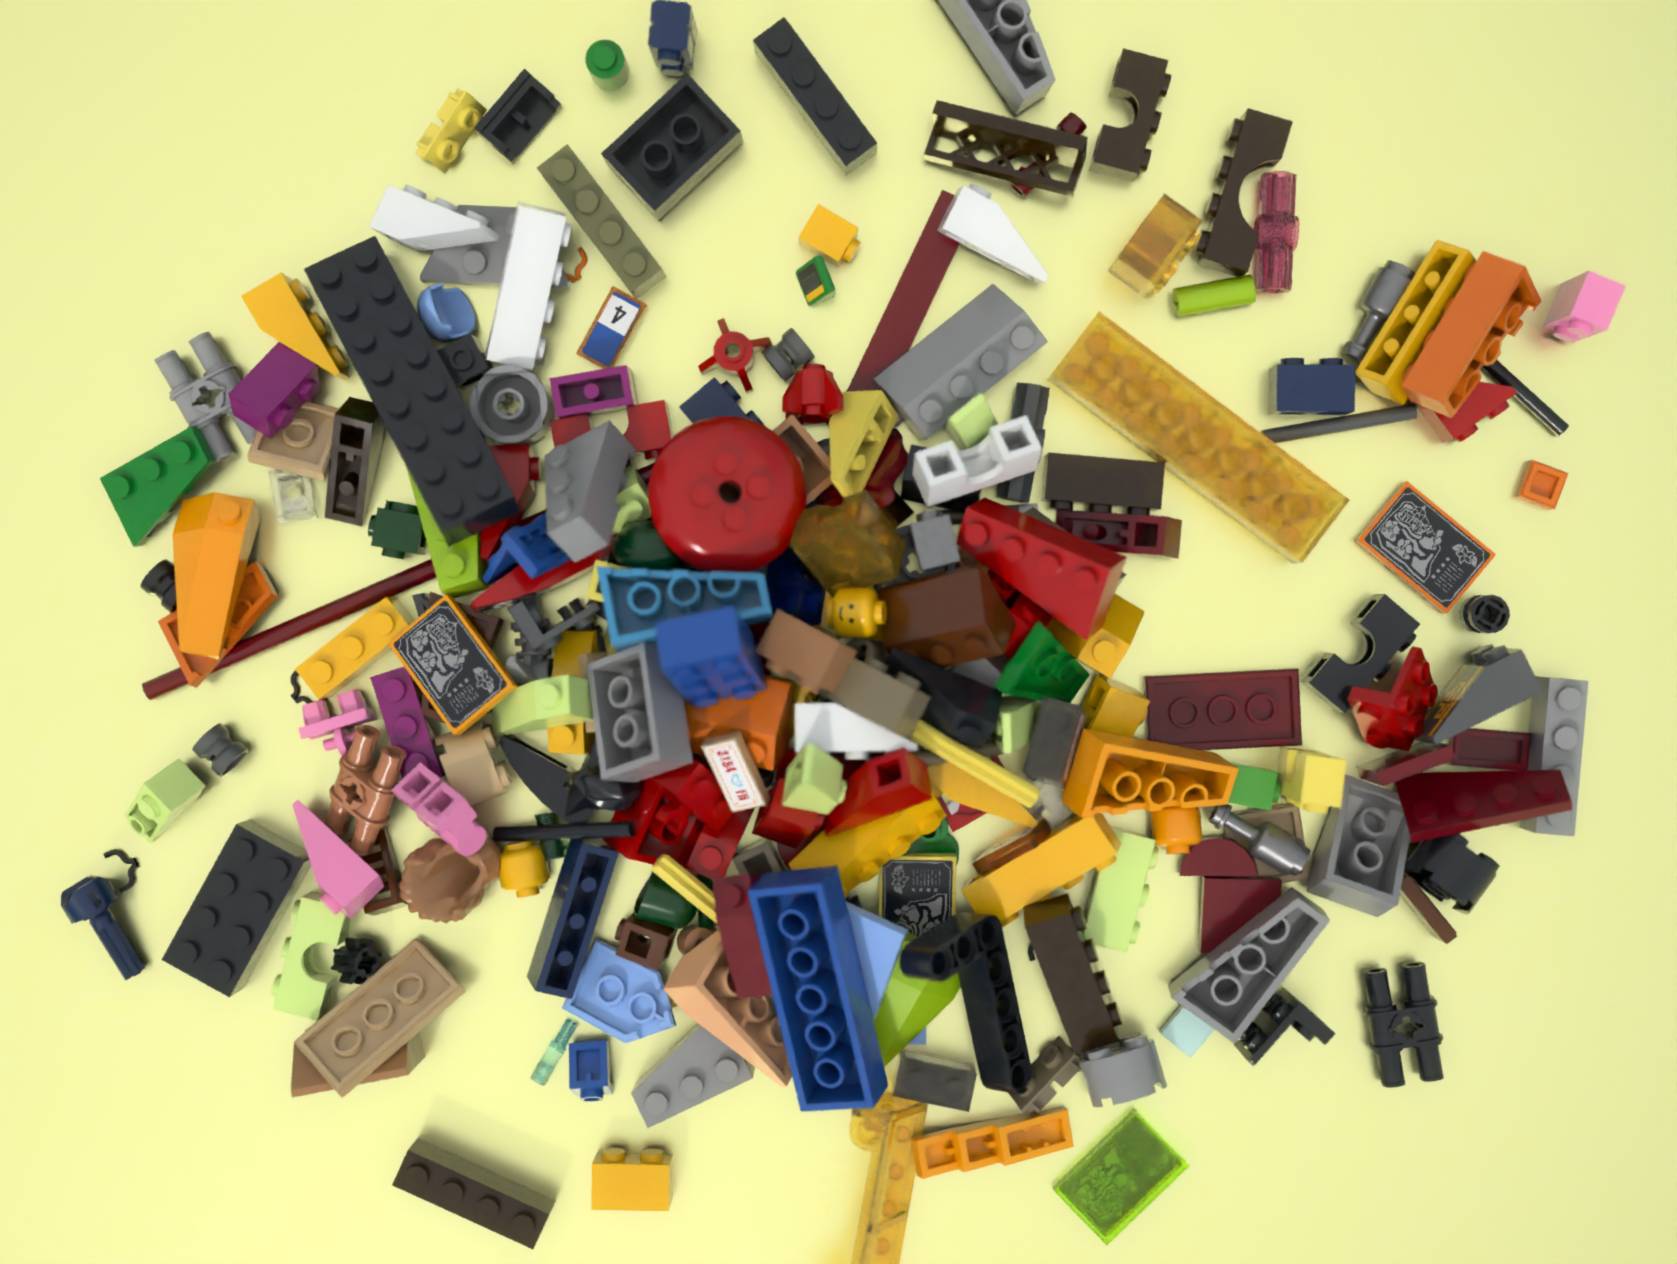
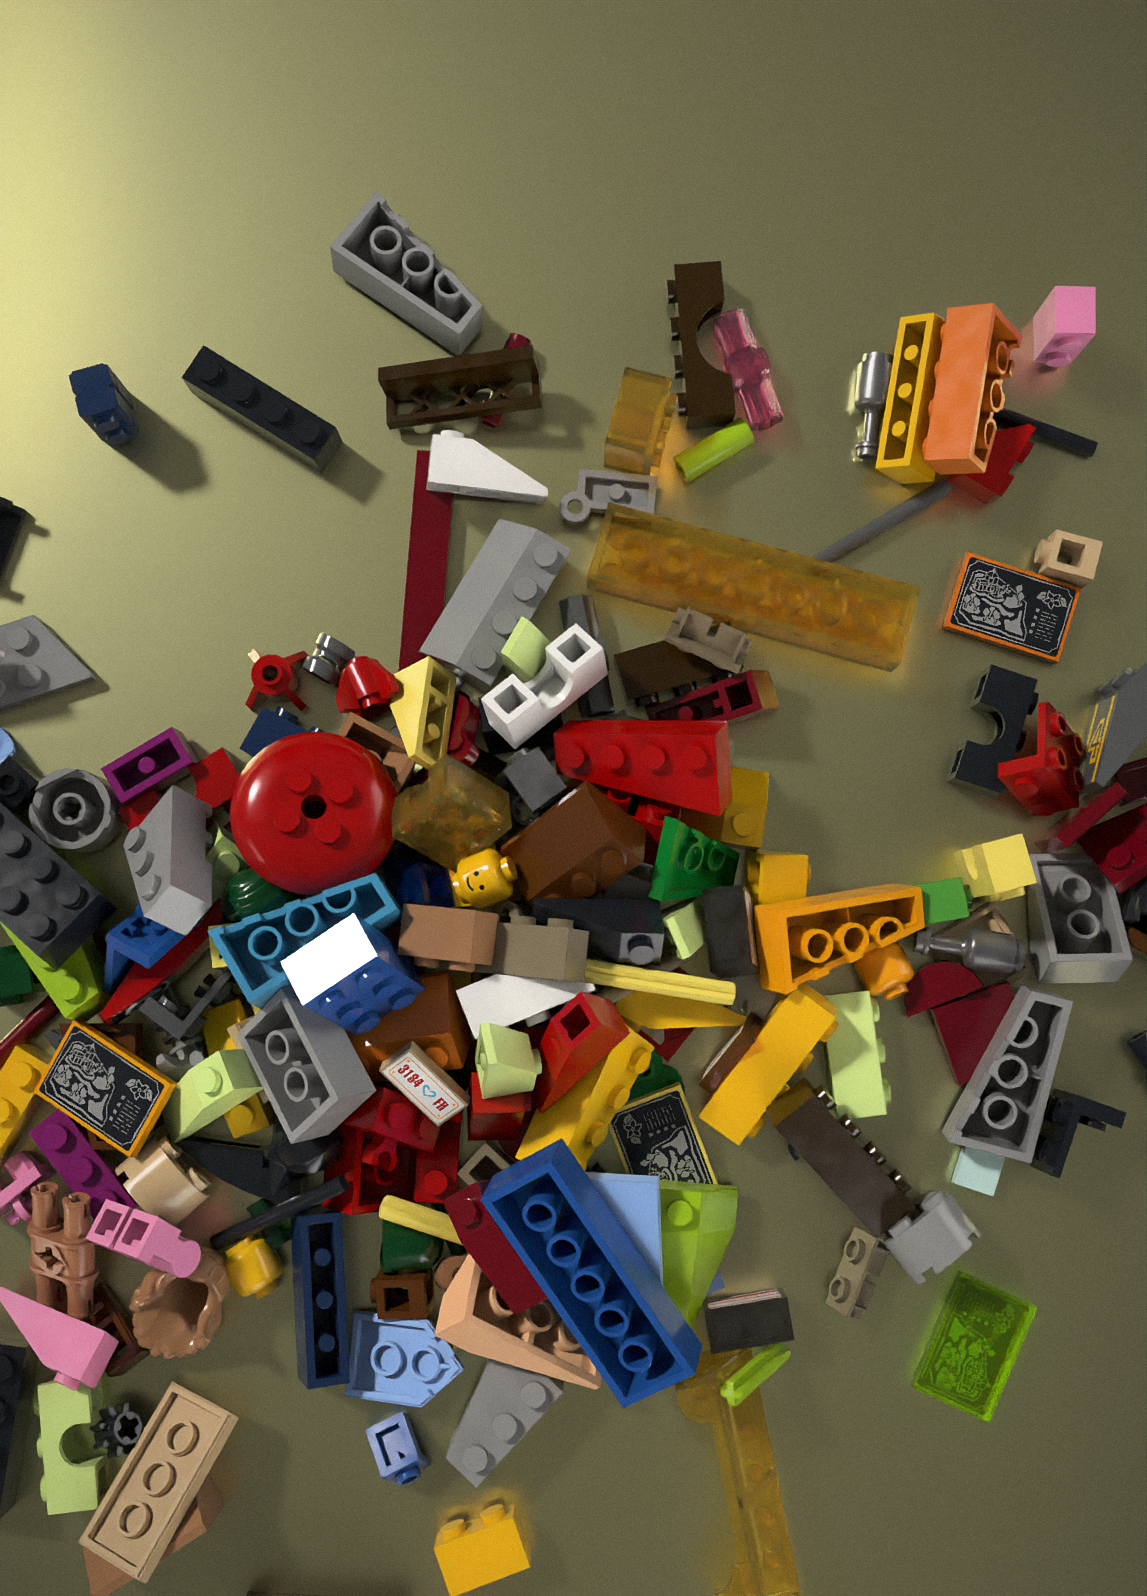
camera: 20 degrees left, 5 degrees down
red slope [480,444,542,568] -> none
white brick [485,201,571,370] -> none
clear light blue piece [530,1019,577,1086] -> none
olive brick [537,144,666,299] -> none
orange piece [566,247,587,283] -> none
tile [576,286,648,369] -> none
green brick [585,39,630,91] -> none
black brick [601,73,743,220] -> none
slope [796,255,836,306] -> none
yellow brick [798,204,861,268] -> none
black beam [900,912,1032,1095] -> none
light orange slope [911,1108,1074,1179] -> none
dark brown arch [1089,48,1172,182] -> none
dark red tile [1143,668,1302,750] -> none
dark blue brick [1269,358,1355,415] -> none
black wheel [1459,595,1510,633] -> none
orange tile [1514,460,1569,510] -> none
none -> light grey hinge [560,468,658,524]
none -> dark tan hinge [664,607,753,674]
none -> lime axle [720,1342,790,1406]
none -> tan brick [1034,529,1103,589]

